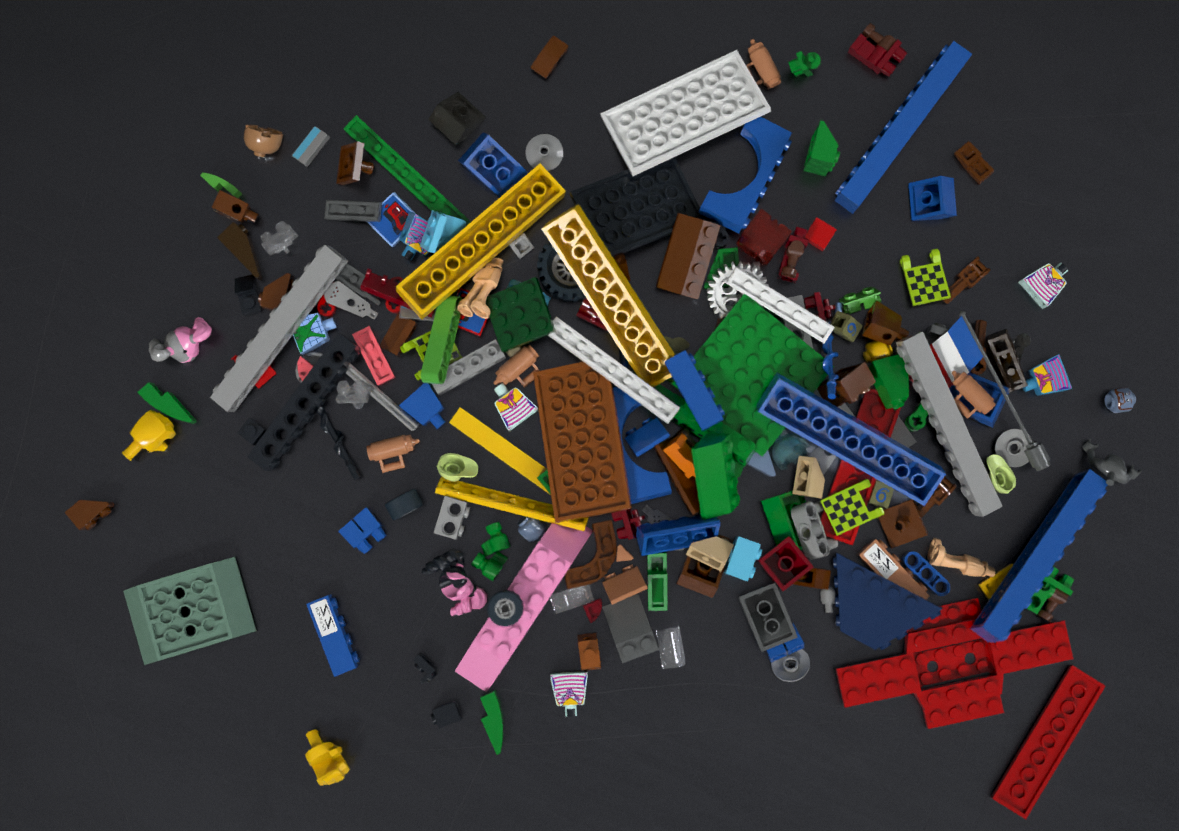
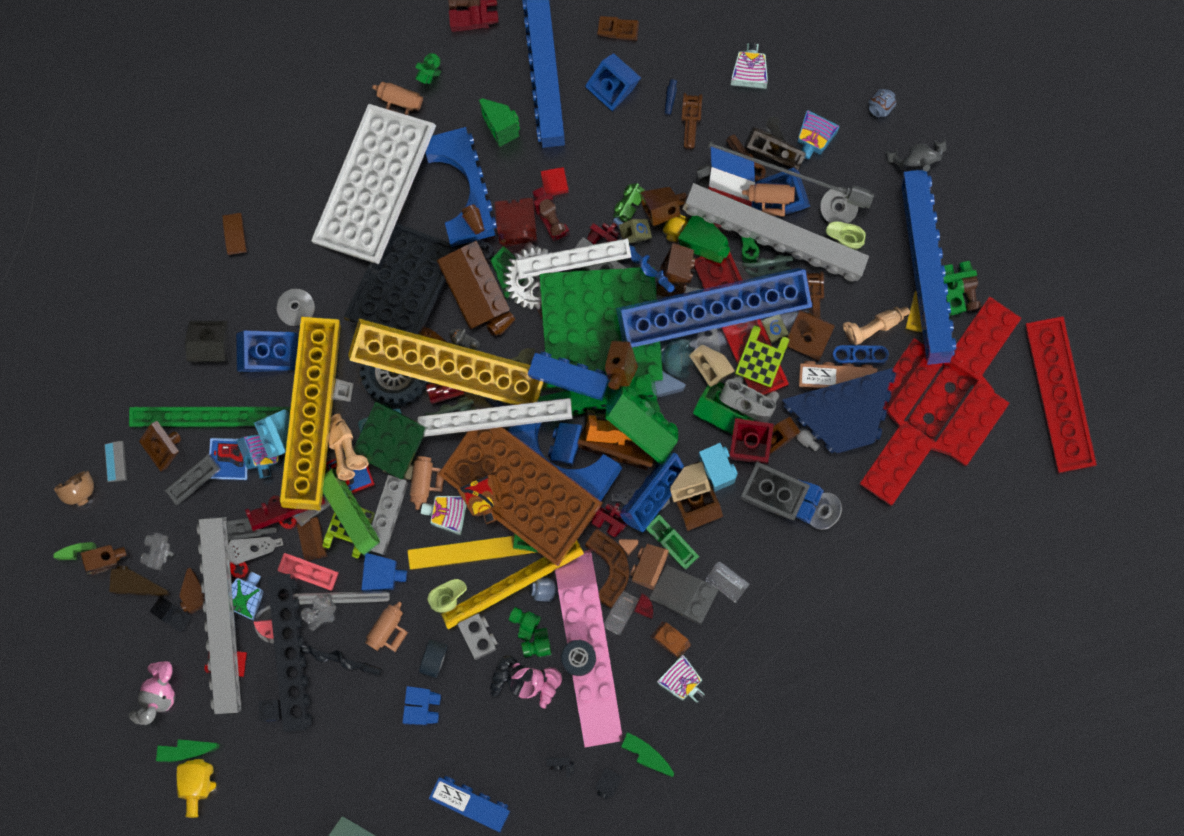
camera: 40 degrees left, 5 degrees down
lime flag [900,249,951,306] -> none
none -> sand green piece [425,397,476,416]
none -> dark grey animal [449,328,481,351]
none -> torso [458,475,502,524]
none -> reddish brown cone [462,204,485,234]
none -> reddish brown cone [486,311,515,337]
none -> reddish brown torso [605,341,638,390]
none -> dark blue animal [664,79,677,115]
none -> sand green piece [742,255,793,277]

